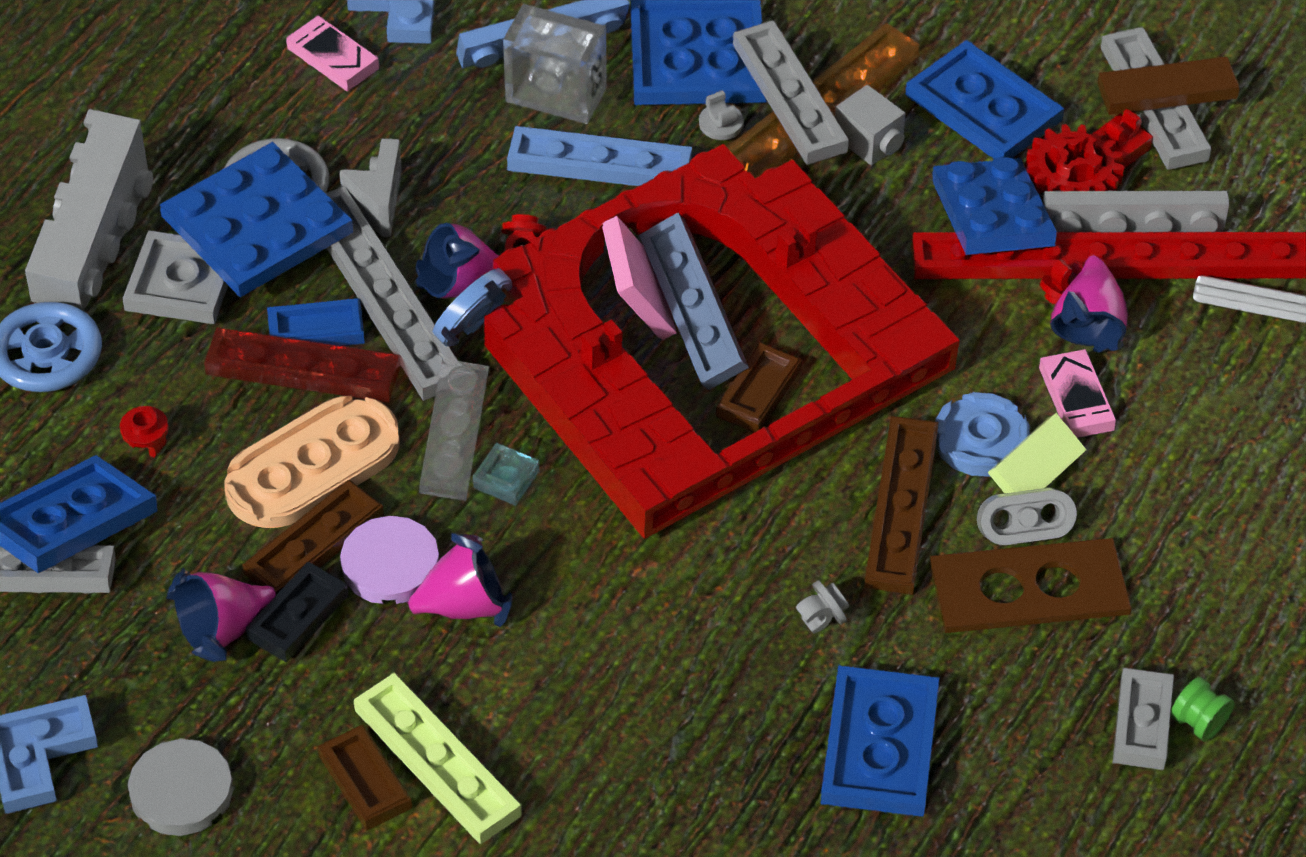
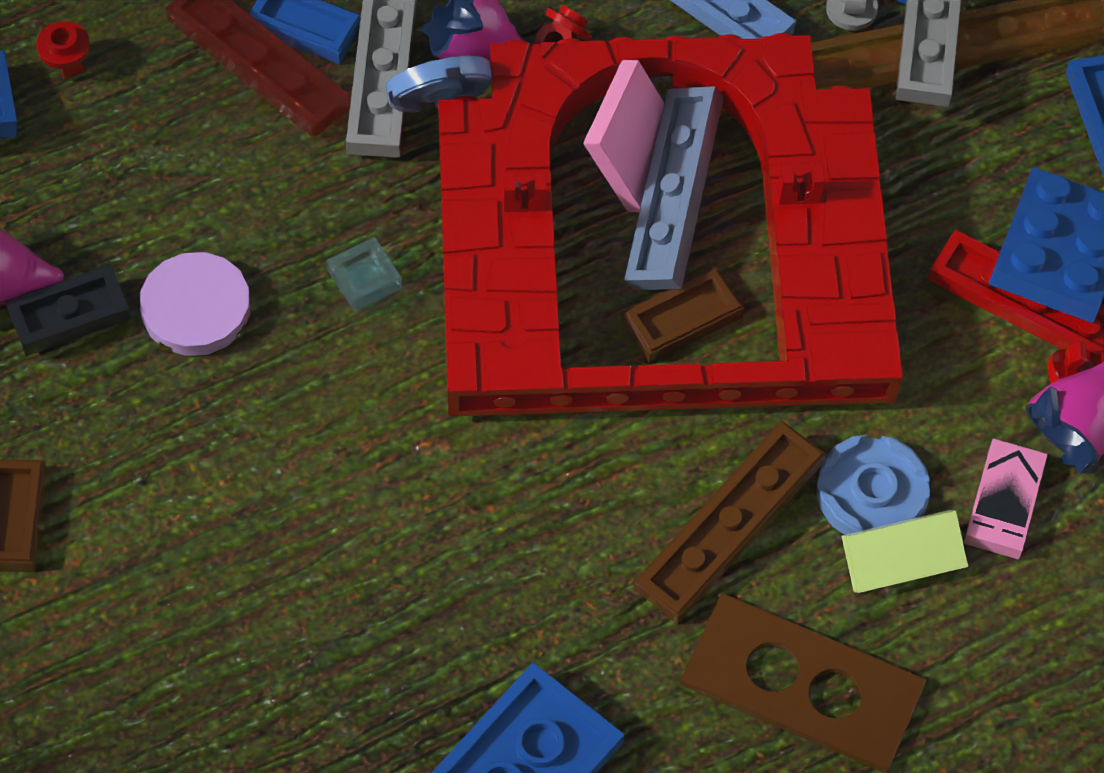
camera: 30 degrees right, 10 degrees up
light nougat tile [224,396,400,528] -> none
reddish brown tile [242,479,384,594] -> none
yellowish green plate [354,673,521,845] -> none
dark pink hat [408,533,512,627] -> none
clear plate [419,358,489,501] -> none
light grey plate [796,580,850,634] -> none
light grey brick [835,85,905,166] -> none
light grey plate [977,488,1077,545] -> none

